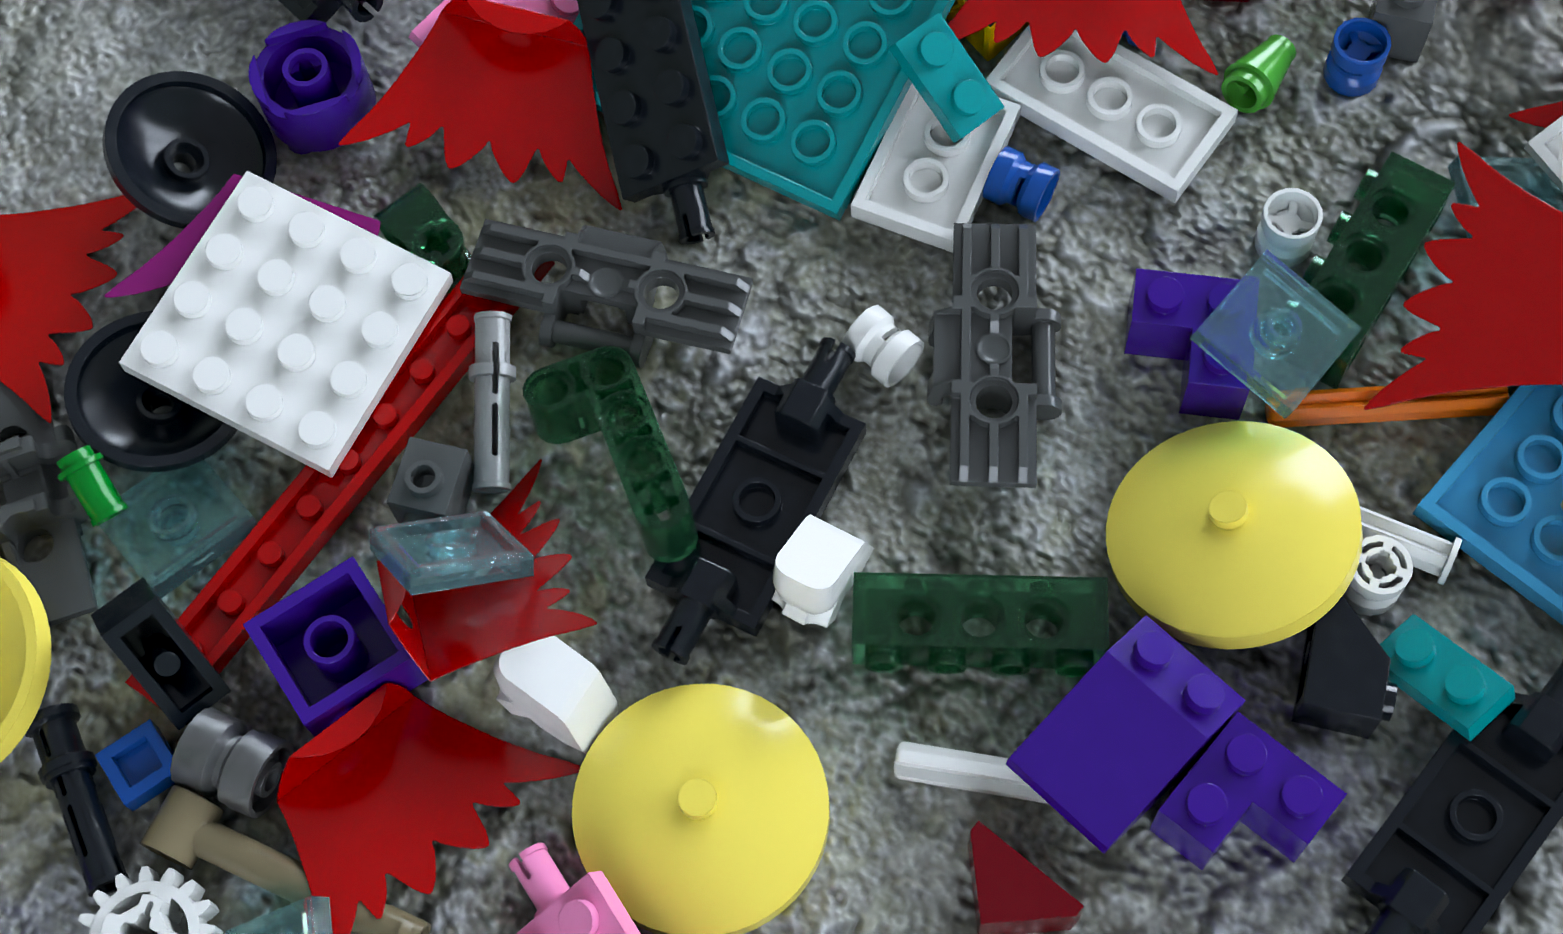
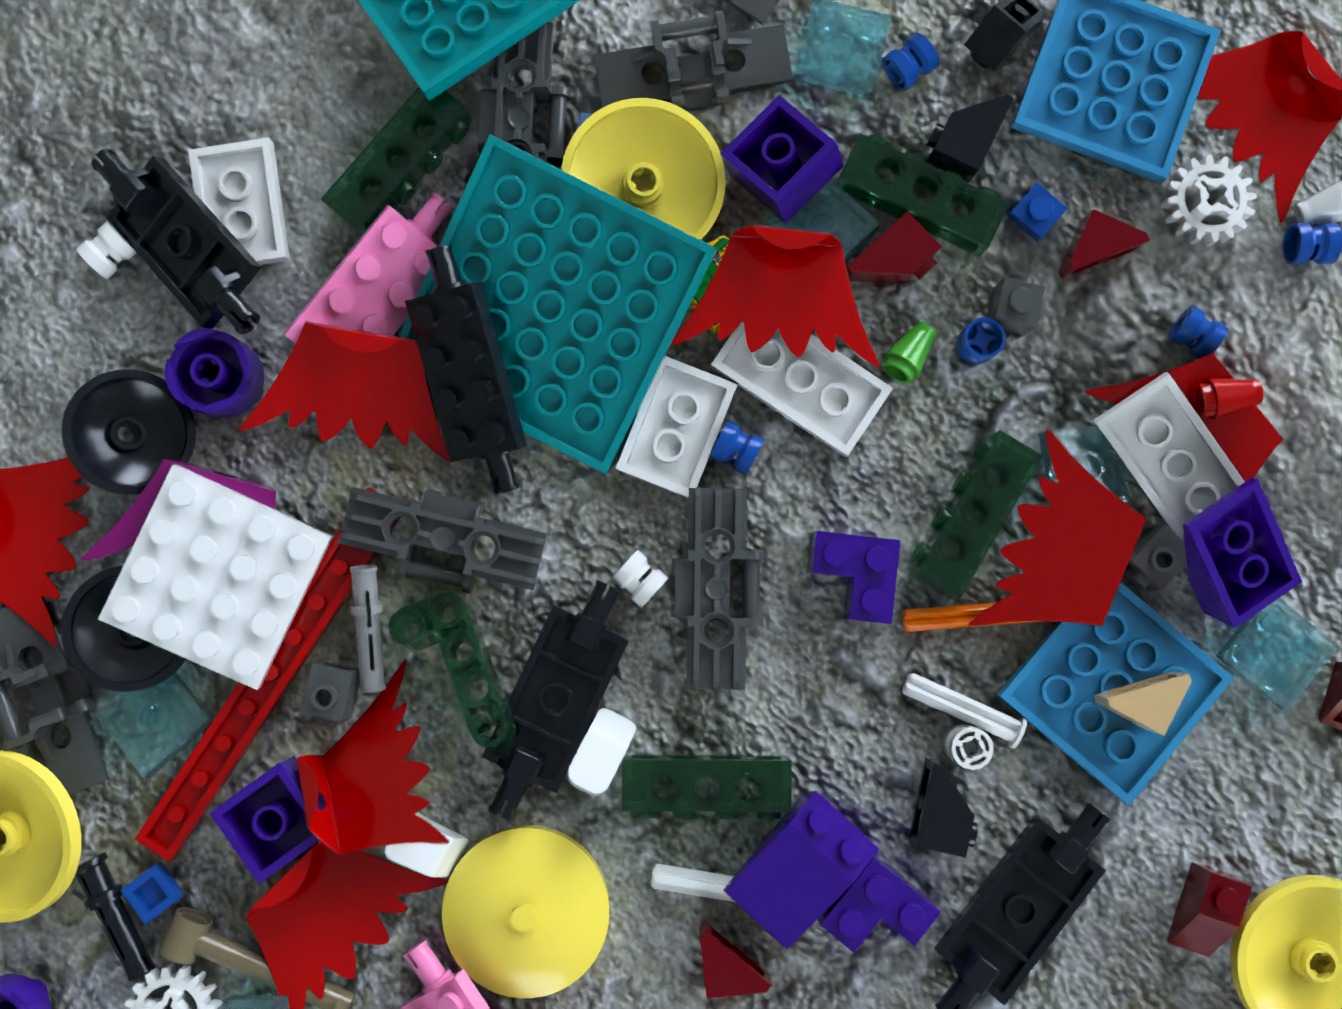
camera: 10 degrees left, 20 degrees up
green pin [56,445,129,527] -> none
black slope [91,577,231,730] -> none
flat silver wheel [170,707,294,819] -> none
clear light blue plate [370,511,534,595] -> none
clear green piece [373,183,472,293] -> none
teal plate [888,12,1005,143] -> none
light yellow dish [1106,421,1363,650] -> none
clear light blue plate [1190,249,1362,419] -> none
white wheel [1254,188,1323,268] -> none
teal plate [1380,613,1515,741] -> none

